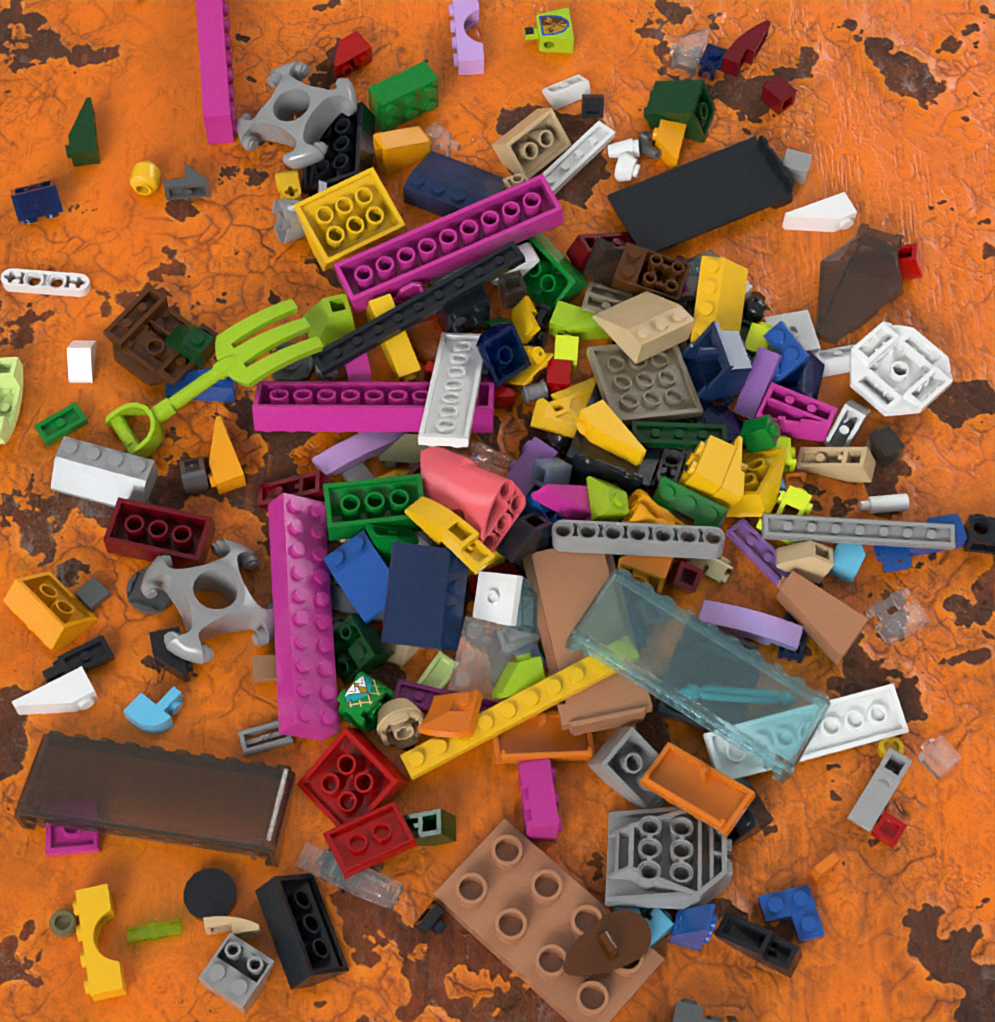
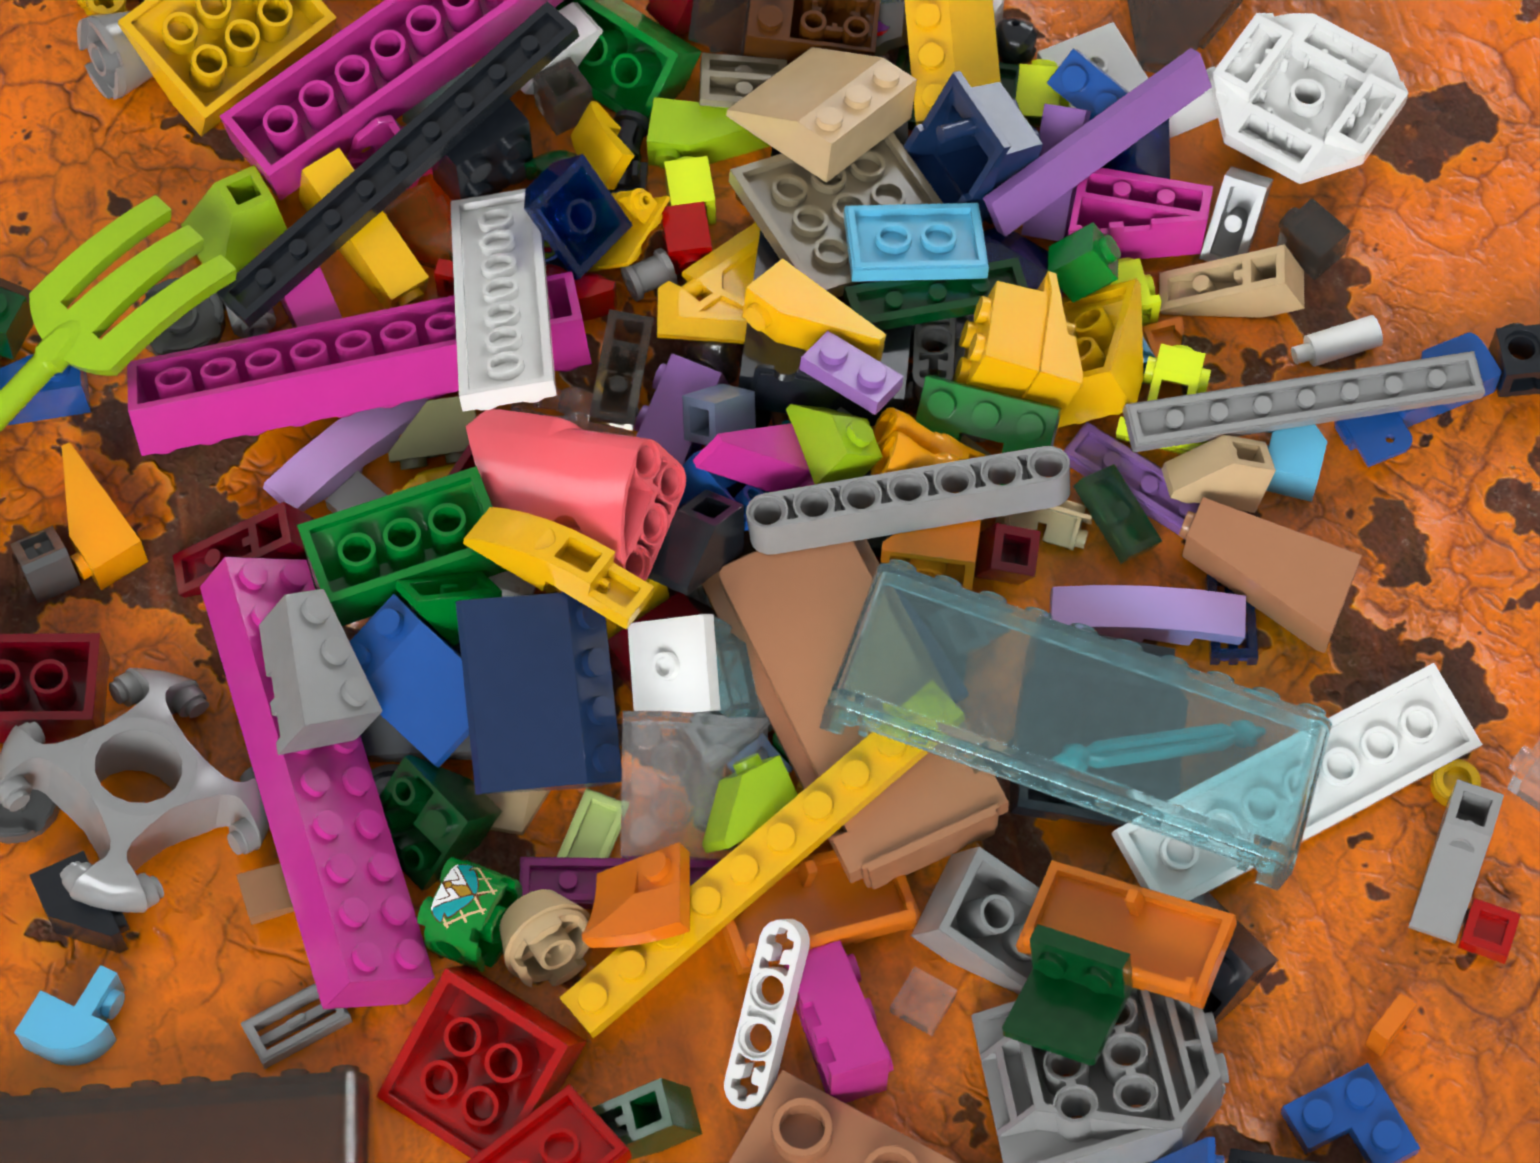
camera: 10 degrees left, 0 degrees up
clear plate [866,588,930,647] -> none
none -> light grey wedge [259,589,382,755]
none -> clear smoke slope [588,309,654,431]
none -> white beam [724,919,810,1109]
none -> medium lavender plate [799,331,904,415]
none -> medium azure tile [844,203,989,282]
none -> clear tile [890,966,957,1036]
none -> medium lavender tile [983,48,1212,237]
none -> dark green bracket [1002,924,1133,1066]
none -> clear green plate [1073,464,1162,564]

